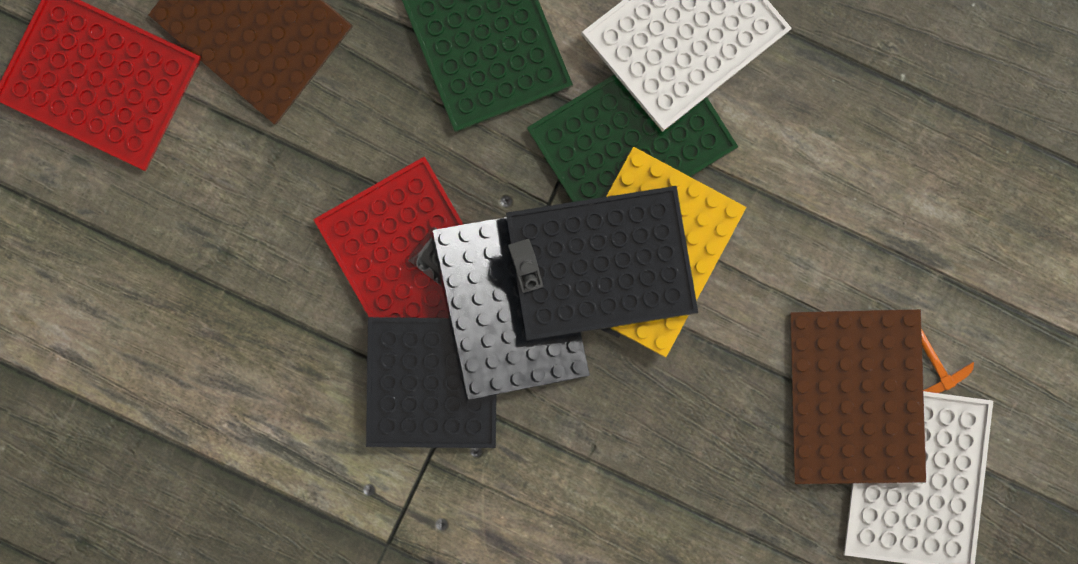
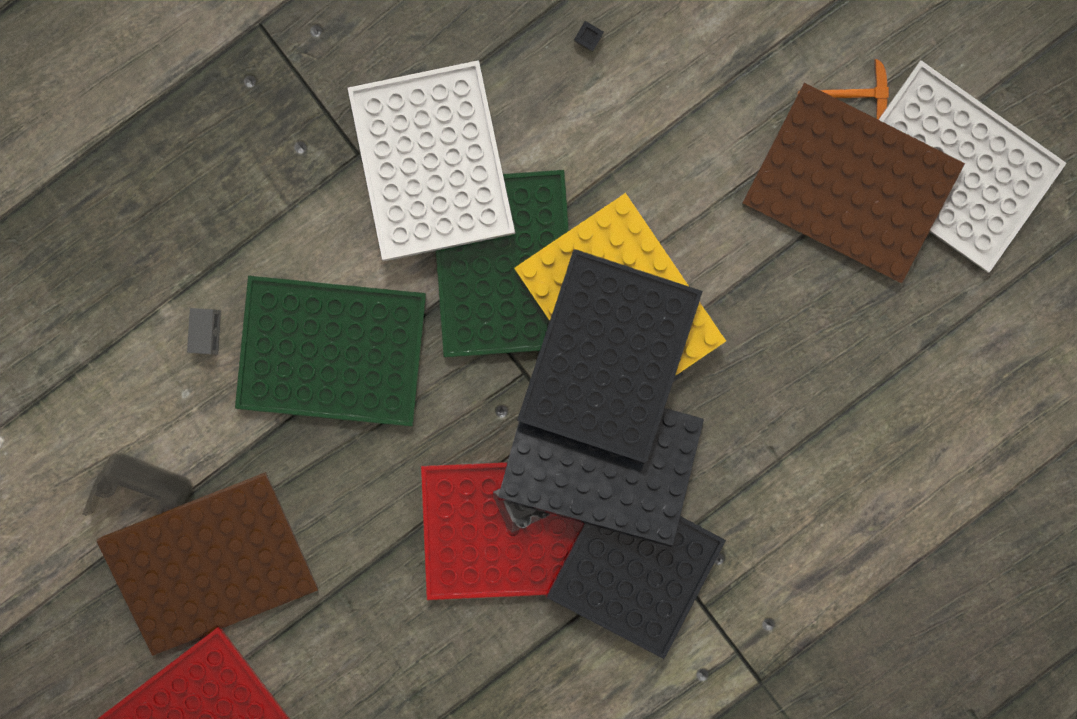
camera: 65 degrees left, 5 degrees up
dark grey slope [508,239,543,293] -> none
none -> black plate [574,21,604,52]

